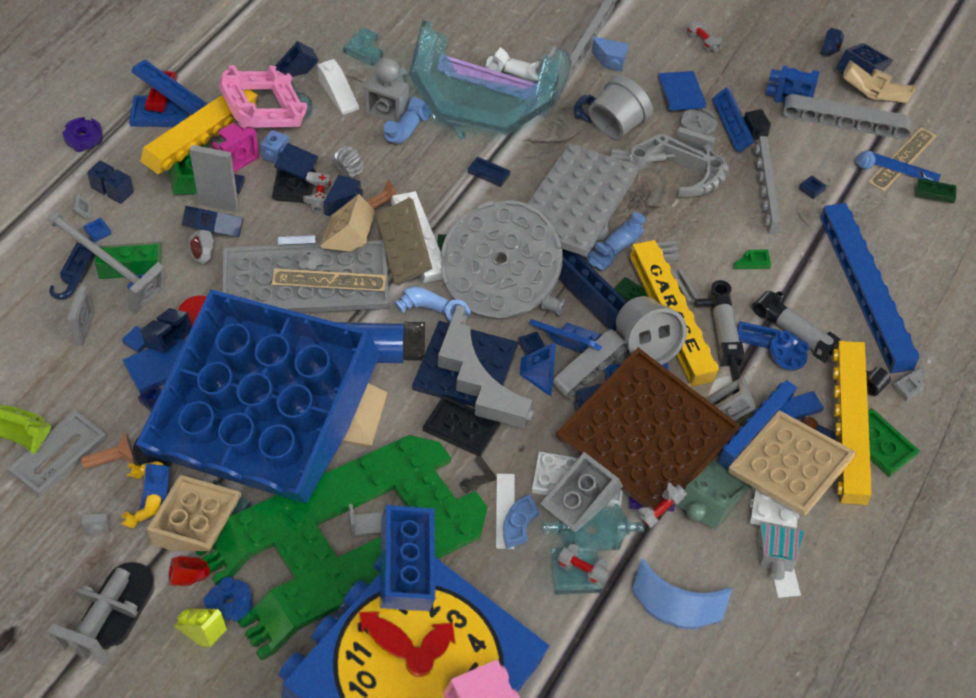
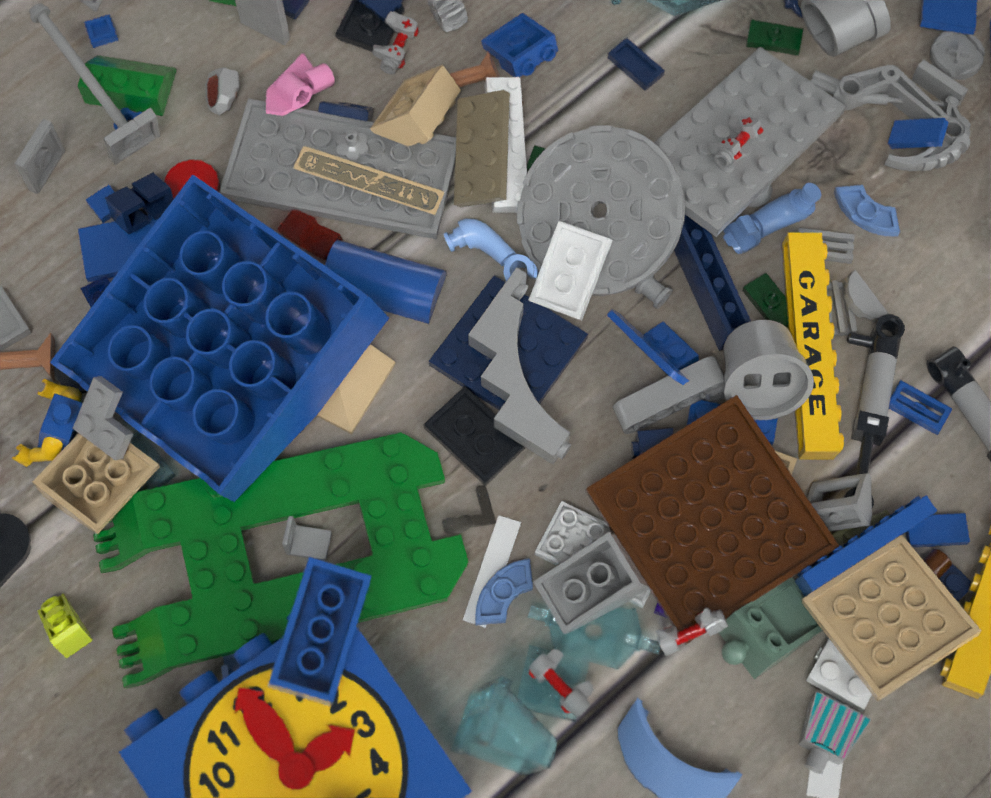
camera: 20 degrees right, 15 degrees up
dark blue plate [49,236,95,300] -> none
red rock [168,556,210,586] -> none
dark blue slope [182,205,243,237] -> none
blue plate [203,577,253,624] -> none
dark blue slope [324,175,363,216] -> none
clear smoke plate [403,321,425,361] -> none
dark blue tile [518,332,545,356] -> none
blue slope [520,343,556,396] -> none
white sticker [708,375,732,396] -> none
green tile [733,249,771,270] -> none
blue dish [770,331,809,371] -> none
none -> light grey plate [73,376,134,460]
none -> bright pink panel [266,54,335,116]
none -> clear light blue windscreen [451,676,556,775]
none -> blue plate [481,12,559,77]
none -> white tile [529,221,613,321]
none -> light grey piece [707,115,764,168]
none -> dark green plate [746,19,804,56]
none -> medium blue tile [834,185,900,236]
none -> light grey tile [844,270,889,322]
none -> blue tile [888,118,949,149]

